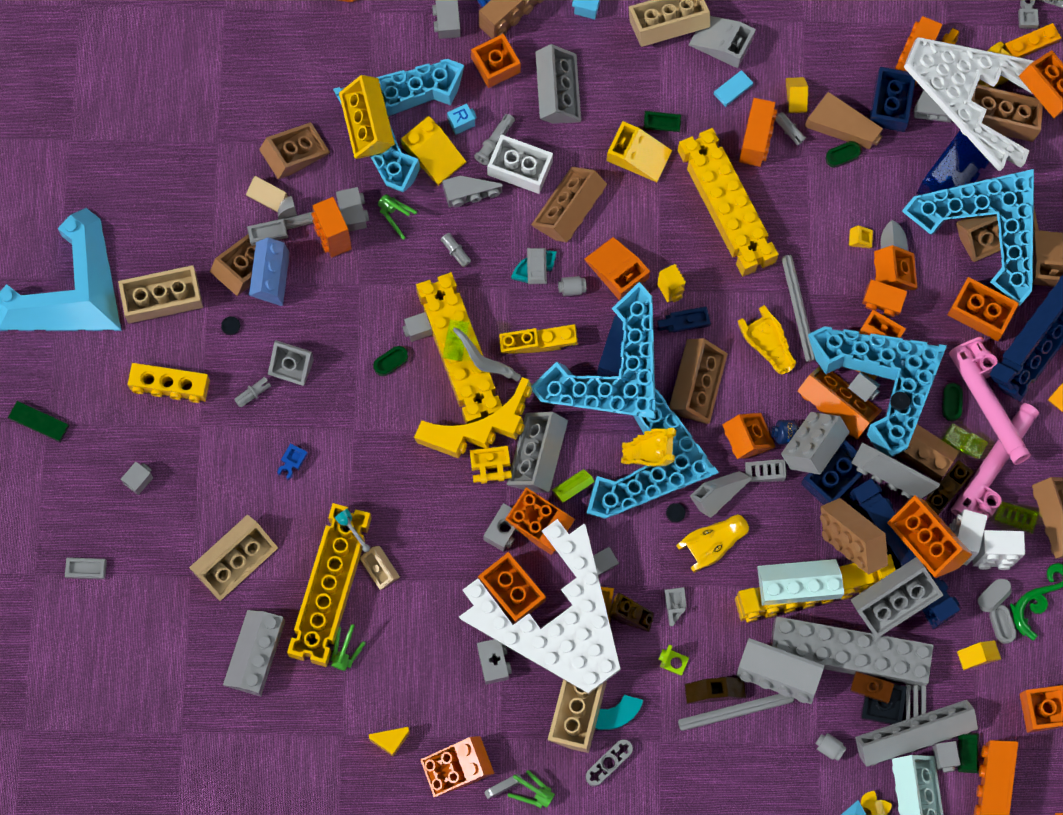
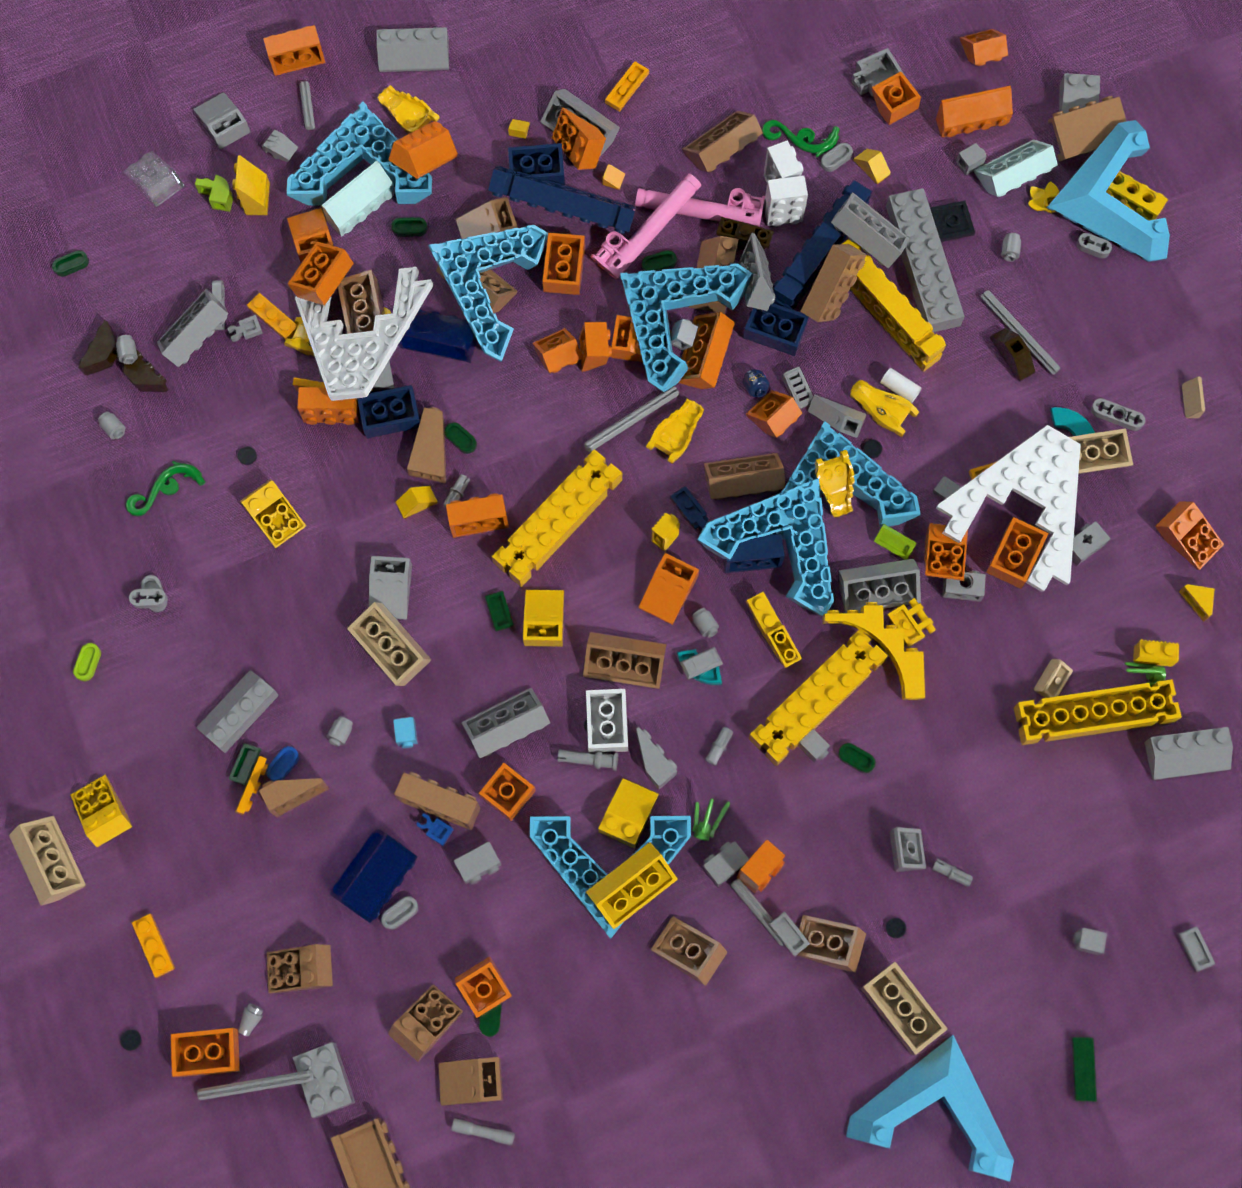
camera: 110 degrees left, 0 degrees up
yellow brick [127,363,210,403] -> none
tan slope [189,515,278,601] -> none
tan slope [246,176,288,212] -> none
medium blue slope [249,237,290,306] -> none
blue plate [277,443,308,480] -> none
light grey brick [278,196,297,220] -> none
hinge [335,509,370,552] -> none
clear neon green slope [443,319,469,361] -> none
medium azure brick [447,103,477,135] -> none
light grey piece [453,327,521,381] -> none
light grey tile [484,774,522,799] -> none
bright green plant [508,770,555,809] -> none
dark brown slope [609,593,655,632] -> none
lime bracket [658,644,689,676] -> none
light grey slope [664,587,687,626] -> none
medium azure tile [714,70,753,107] -> none
light grey slope [736,638,825,704] -> none
light aqua slope [757,559,844,606] -> none
light grey brick [781,412,850,475] -> none
yellow slope [849,225,873,248] -> none
reddish brown plate [850,672,894,704] -> none
light grey brick [855,700,978,767] -> none
light grey brick [881,220,908,251] -> none
orange slope [887,495,973,578] -> none
black piece [890,392,910,411] -> none
light grey tile [905,685,926,720] -> none
clear neon green slope [942,423,988,459] -> none
dark green tile [958,733,979,774] -> none
light grey tile [978,579,1012,612] -> none
clear neon green slope [995,501,1039,533] -> none
none -> white pin [880,368,922,403]
none -> yellow brick [1133,639,1179,667]

